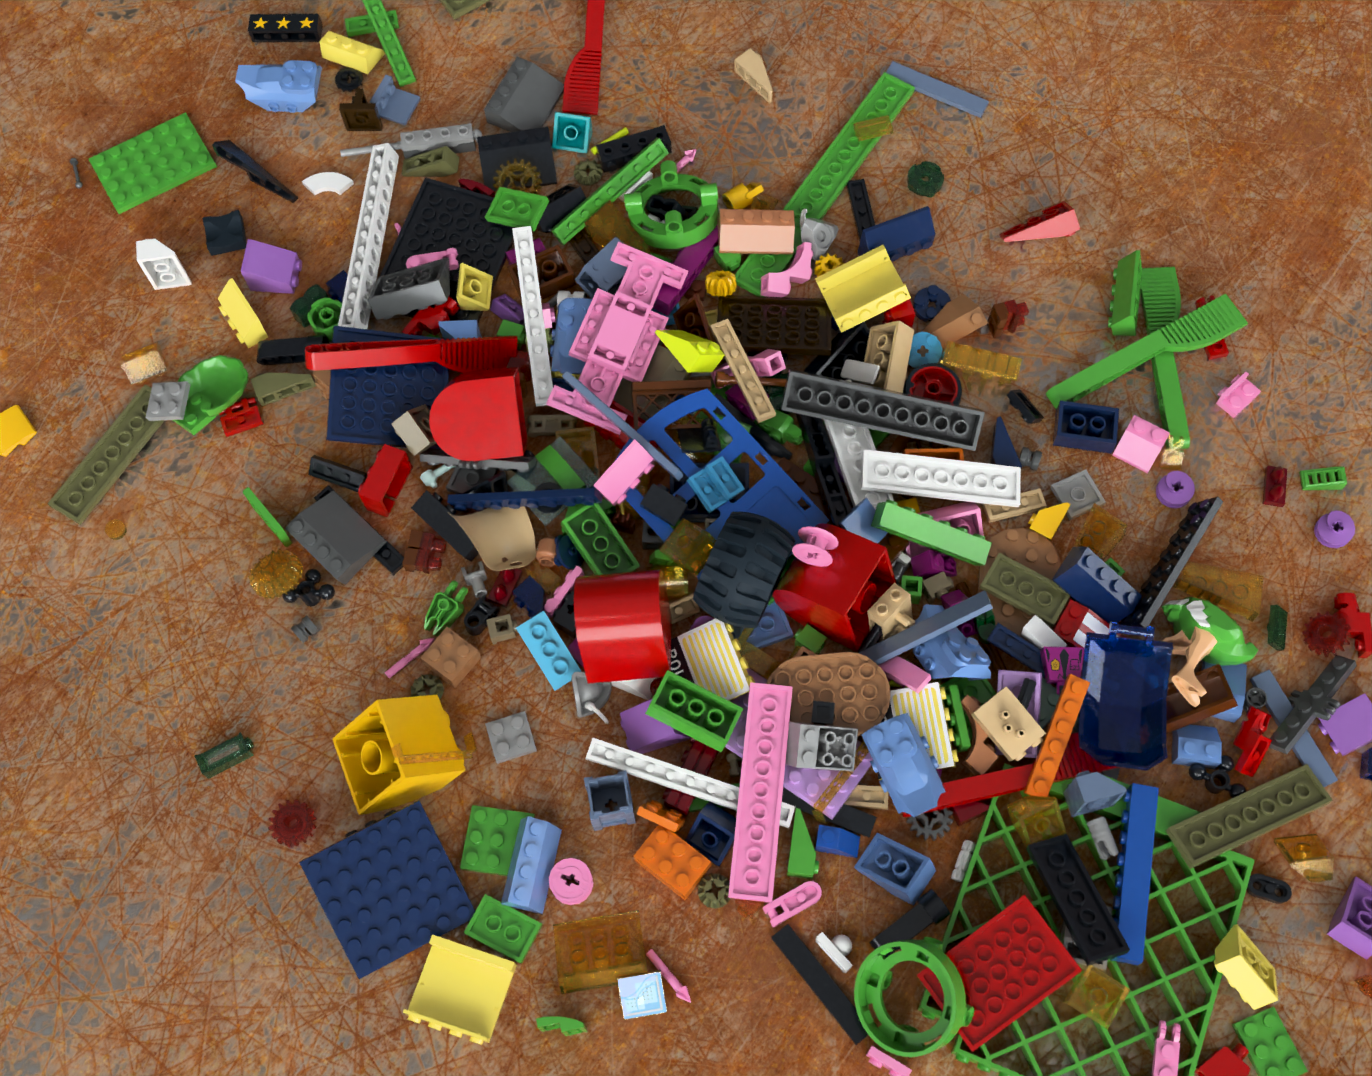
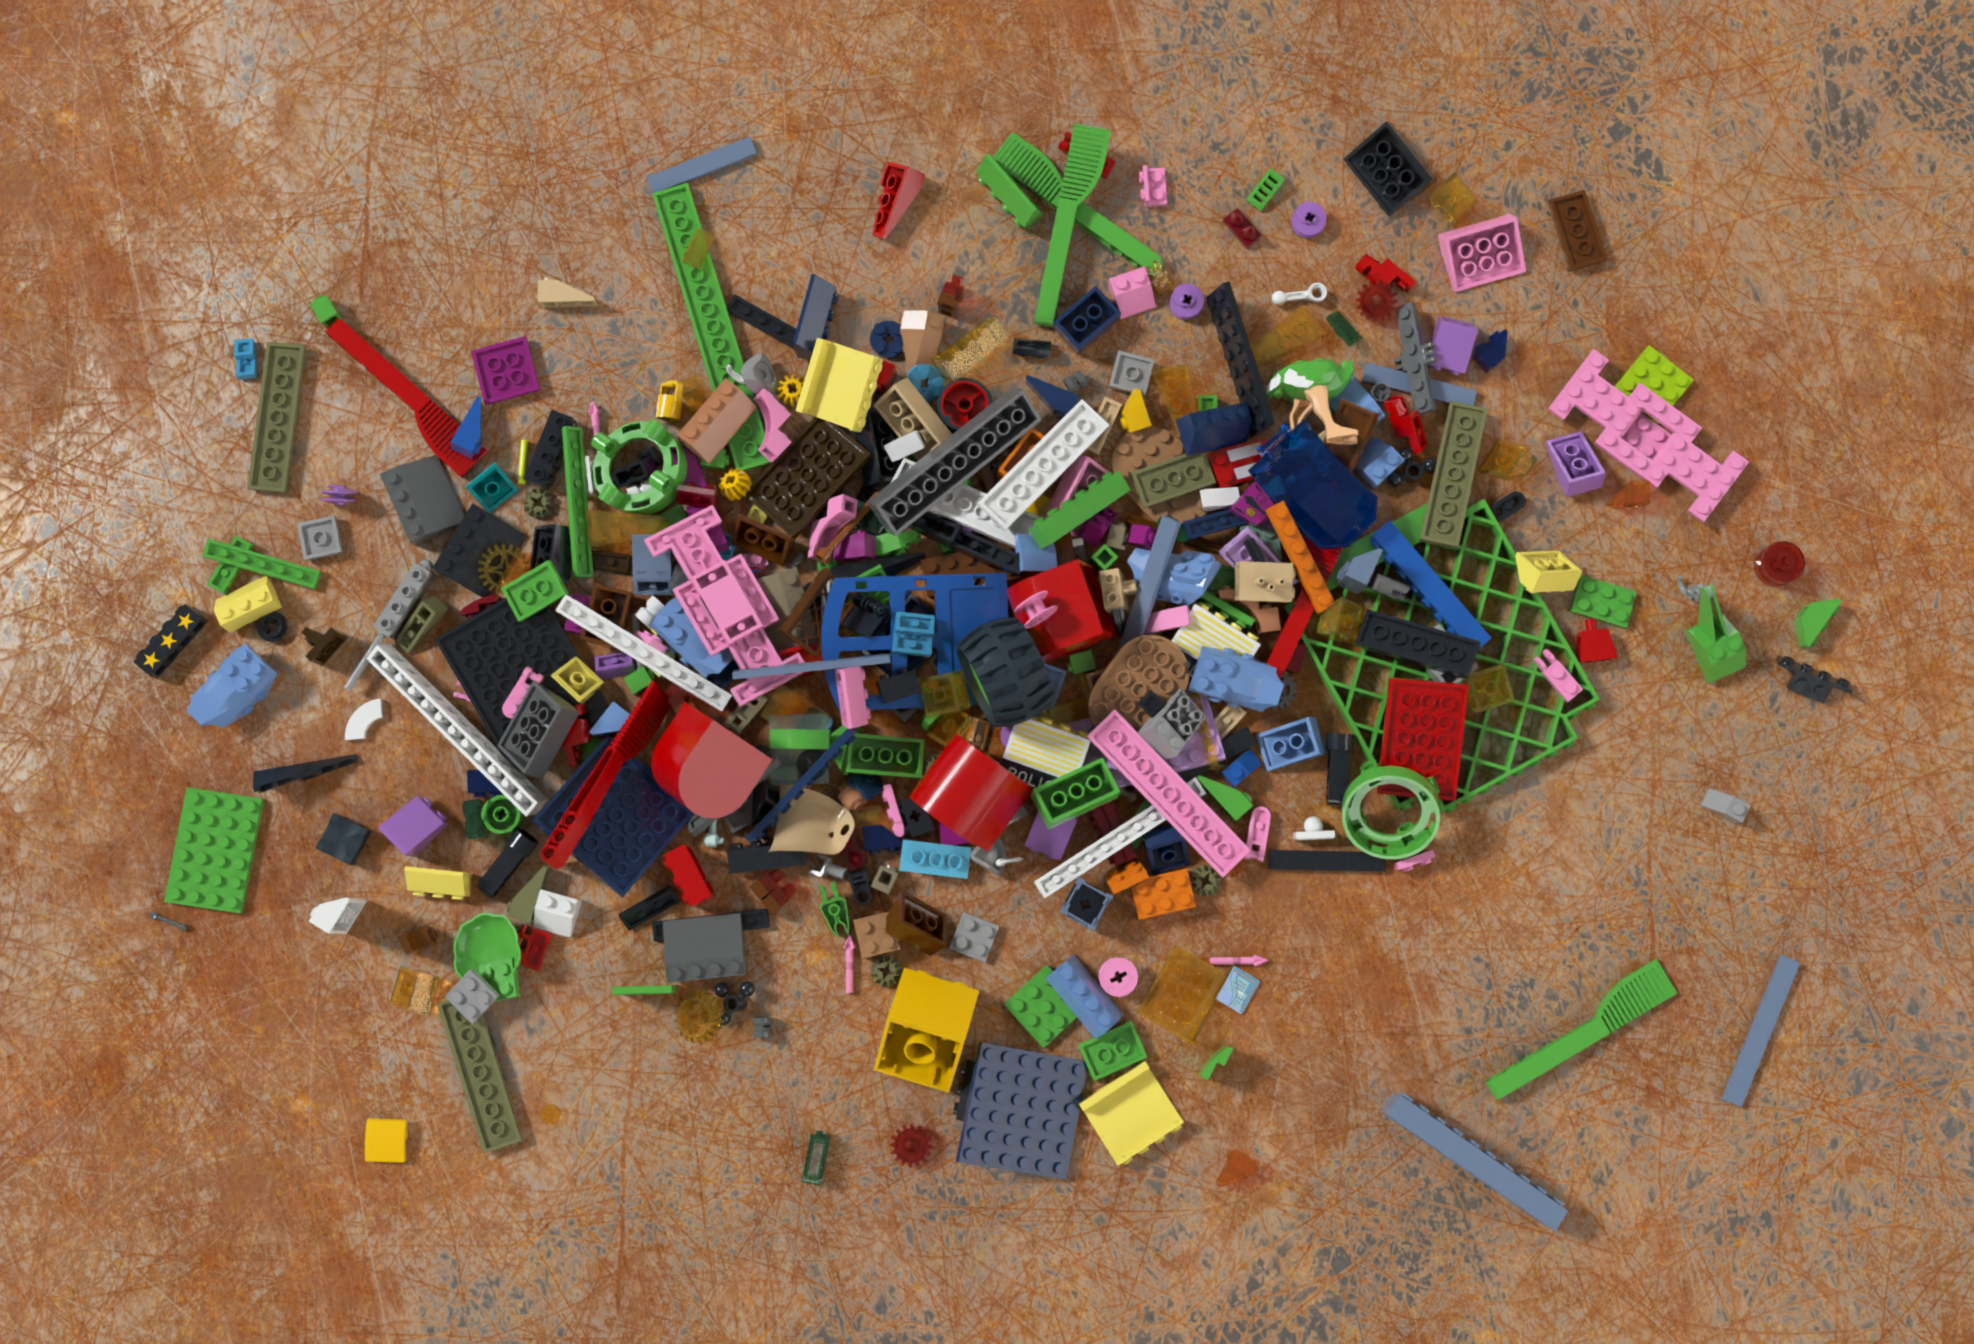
camera: 50 degrees left, 15 degrees up
sand blue bracket [370,75,420,125] -> none
clear yellow piece [391,732,477,764] -> none
slope [392,404,436,456] -> none
copper plate [613,511,636,535] -> none
neon yellow slope [655,330,725,373] -> none
tan plate [710,319,776,423] -> none
clear green plate [907,161,944,197] -> none
white axle [951,840,975,882] -> none
none -> light grey plate [297,515,343,561]
none -> medium lavender piece [320,484,357,505]
none -> reddish brown arch [398,926,437,955]
none -> blue slope [451,396,482,459]
none -> magenta plate [471,336,541,406]
none -> white slope [533,889,582,938]
none -> dark red tile [677,482,717,509]
none -> reddish brown slope [886,891,946,956]
none -> white piece [1272,283,1327,306]

